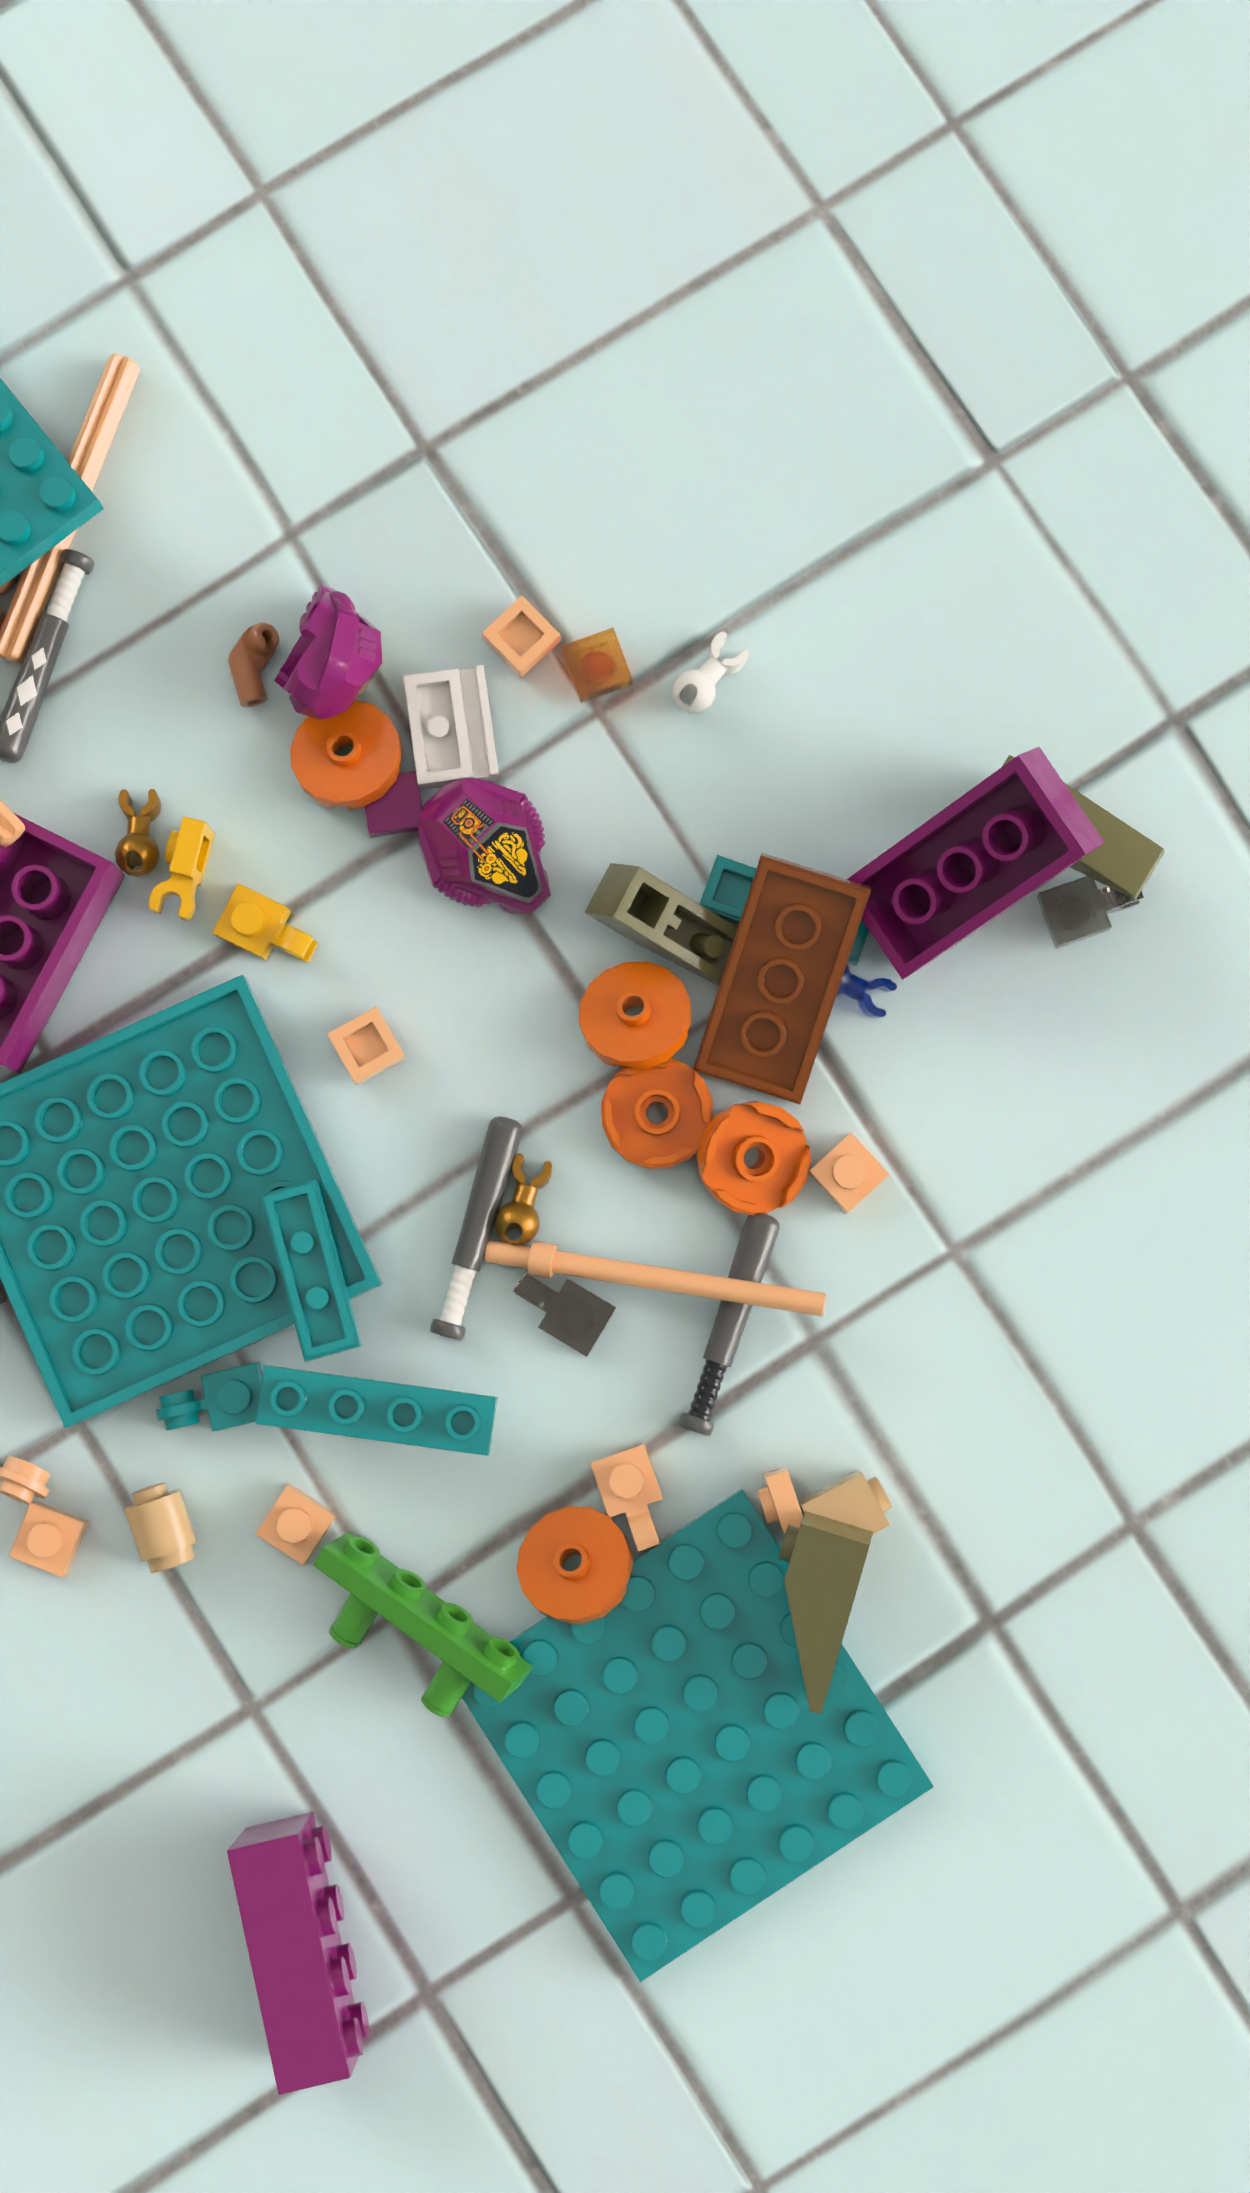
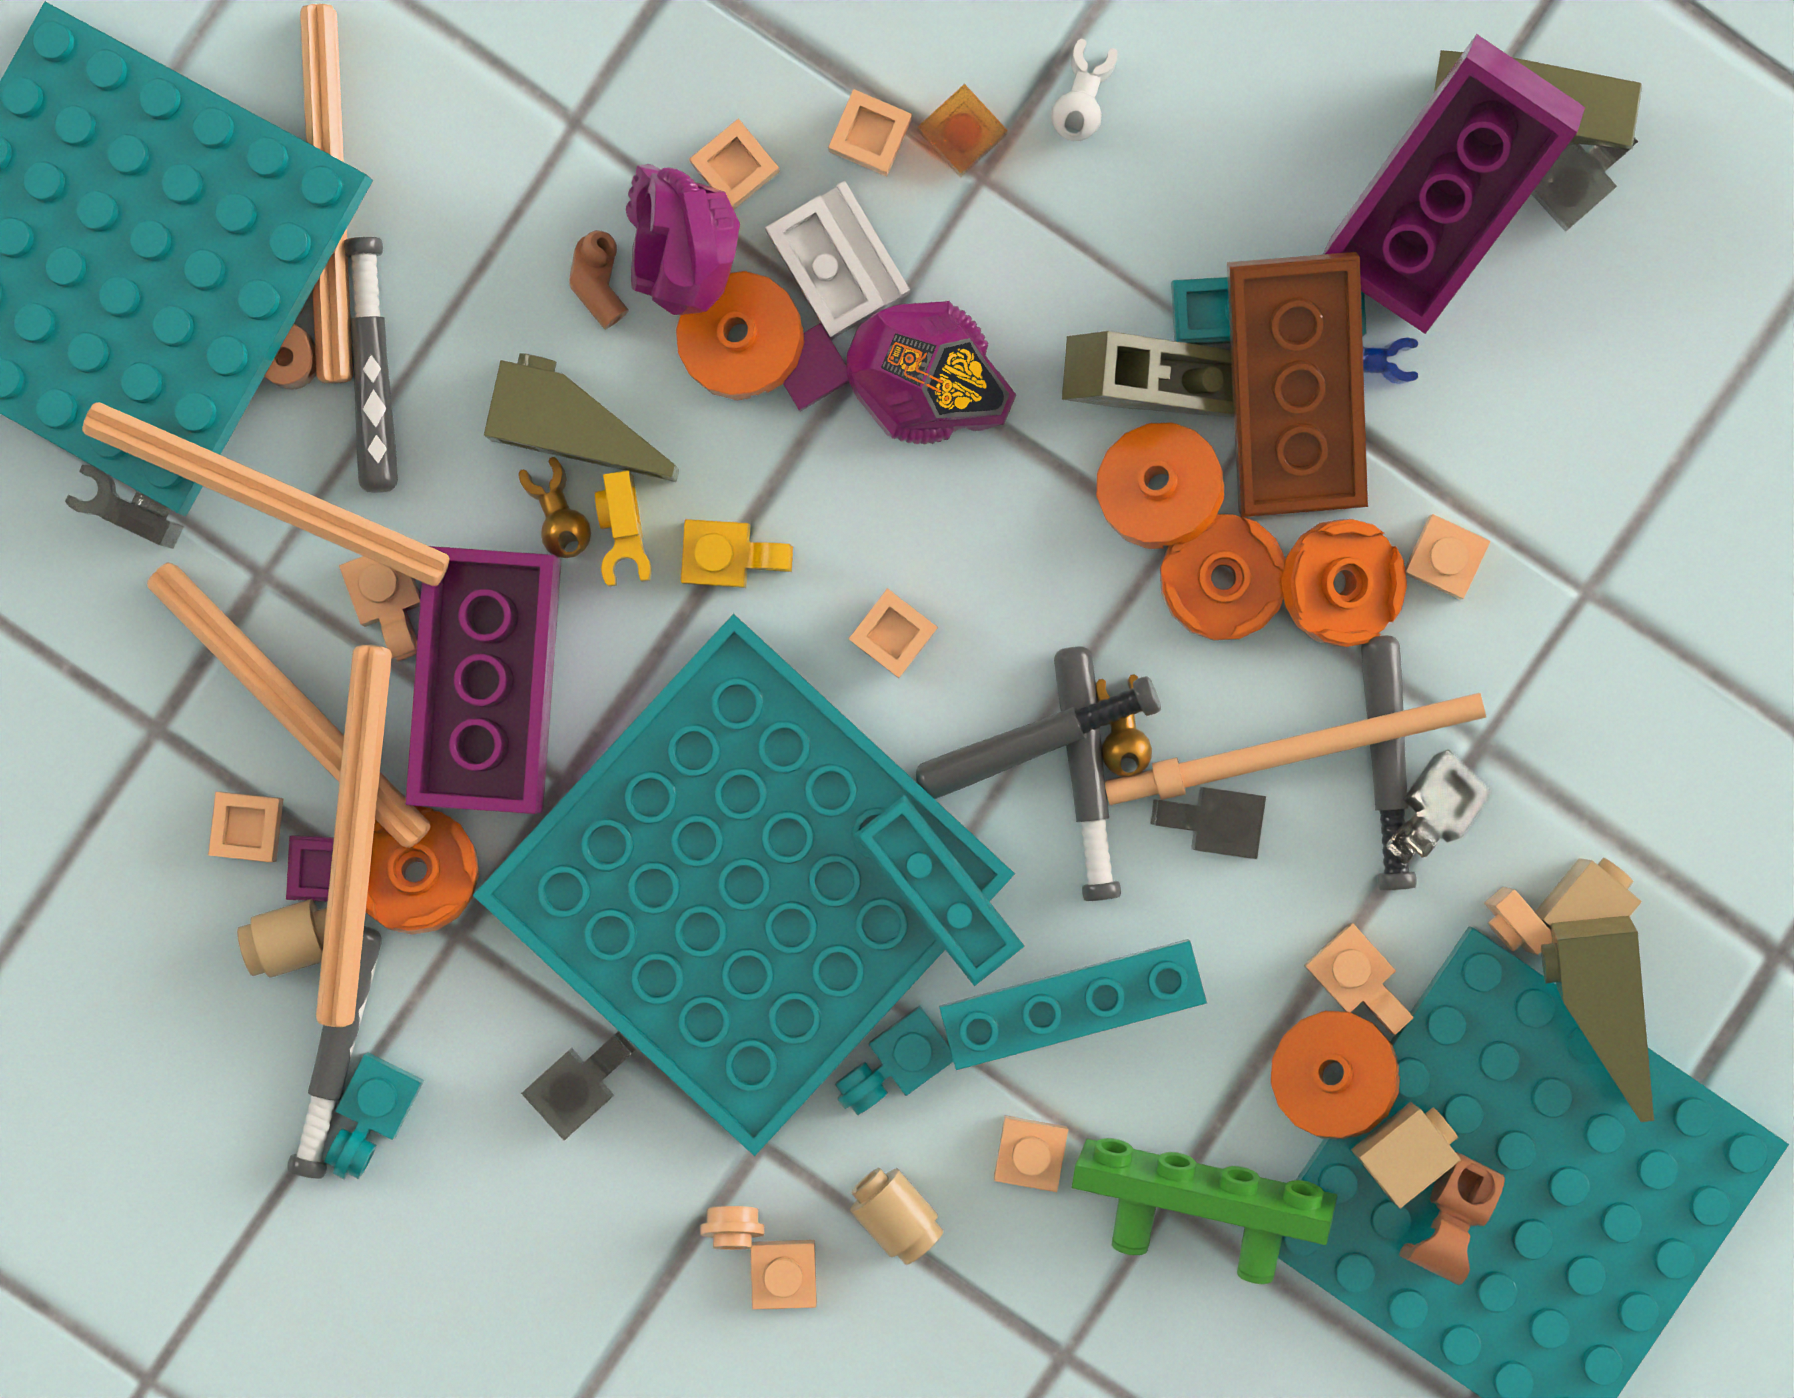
camera: 30 degrees left, 5 degrees up
none -> olive slope [484,353,679,482]
none -> light nougat plate [689,118,780,210]
none -> dark grey piece [916,676,1161,799]
none -> tan brick [1351,1102,1461,1208]
none -> clear smoke plate [1386,749,1492,864]
none -> nougat leg [1399,1152,1505,1286]

